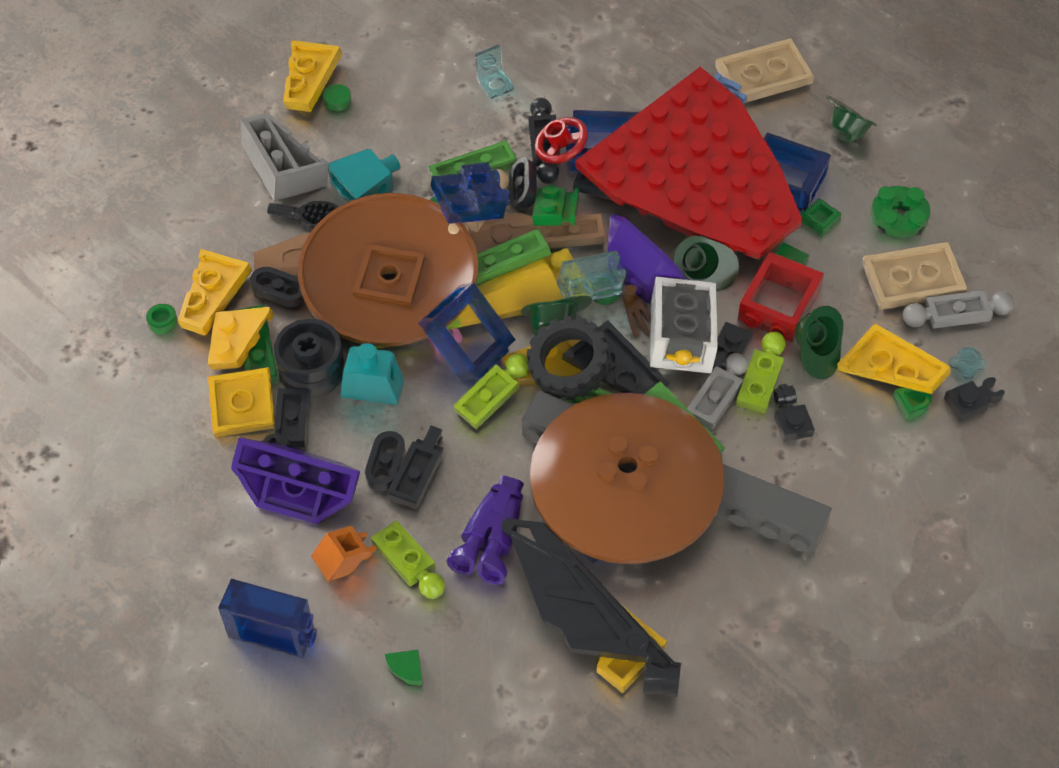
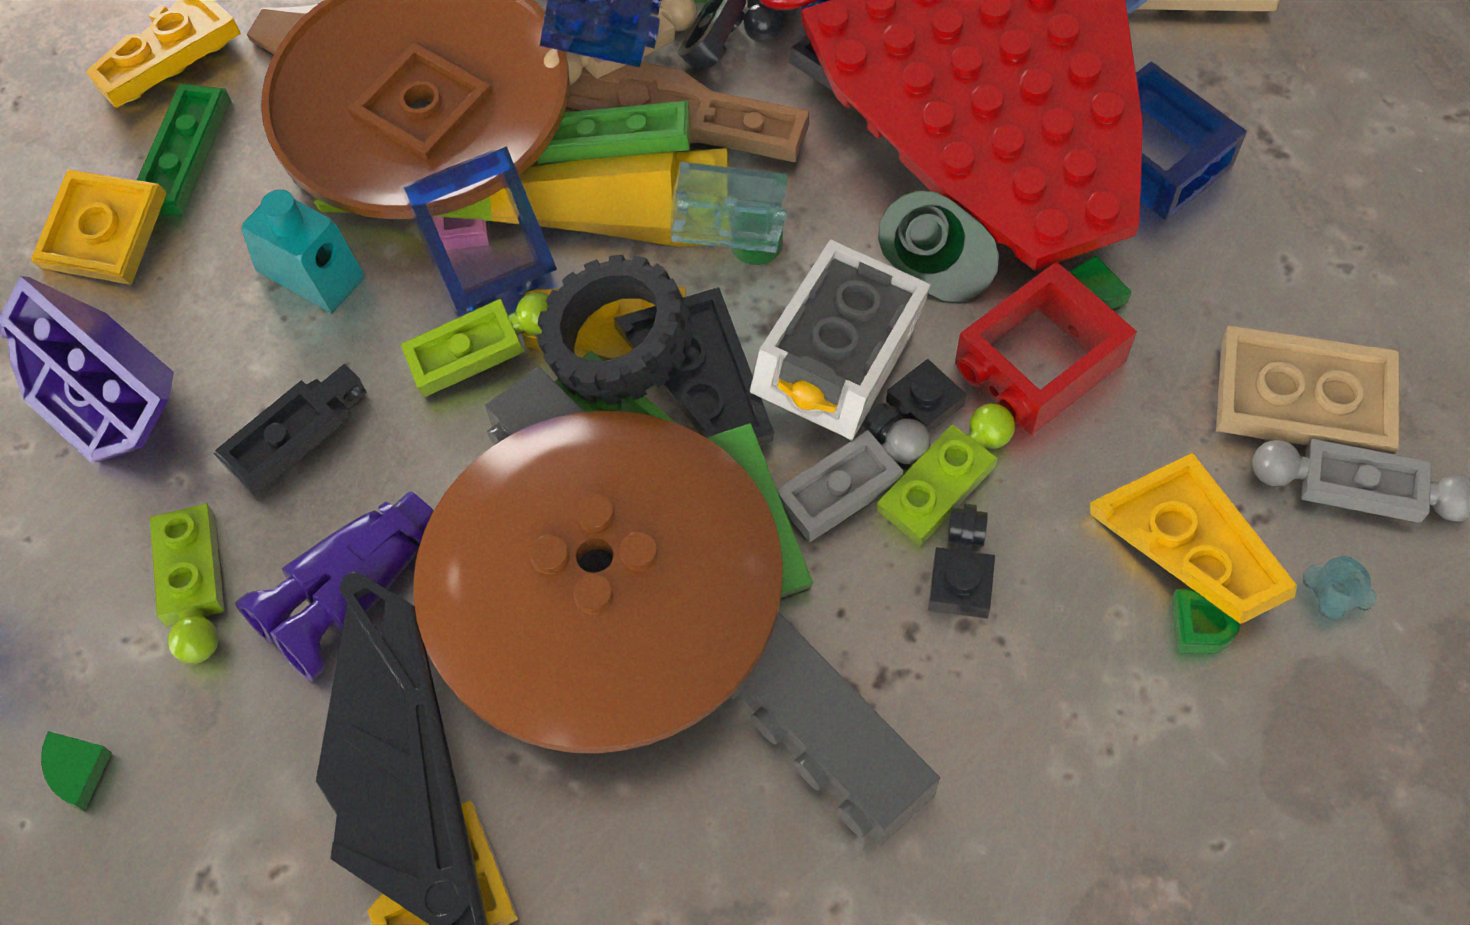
camera: 25 degrees right, 5 degrees up
green tile [146,304,178,334] -> none
yellow wing [208,307,274,370] -> none
black plate [250,267,304,307] -> none
black hinge [262,388,310,448] -> none
black wheel [273,318,345,398] -> none
orange brick [311,525,377,582] -> none
black plate [365,431,406,491] -> none
dark green piece [521,296,593,337] -> none
green plate [532,186,580,226] -> none
dark purple wedge [607,213,689,304] -> none
reddish brown piece [622,284,651,339] -> none
dark green piece [795,305,844,379] -> none
green tile [801,198,842,236] -> none
dark green piece [826,95,877,143] -> none
green plate [870,186,930,238] -> none
black plate [944,377,1005,422] -> none

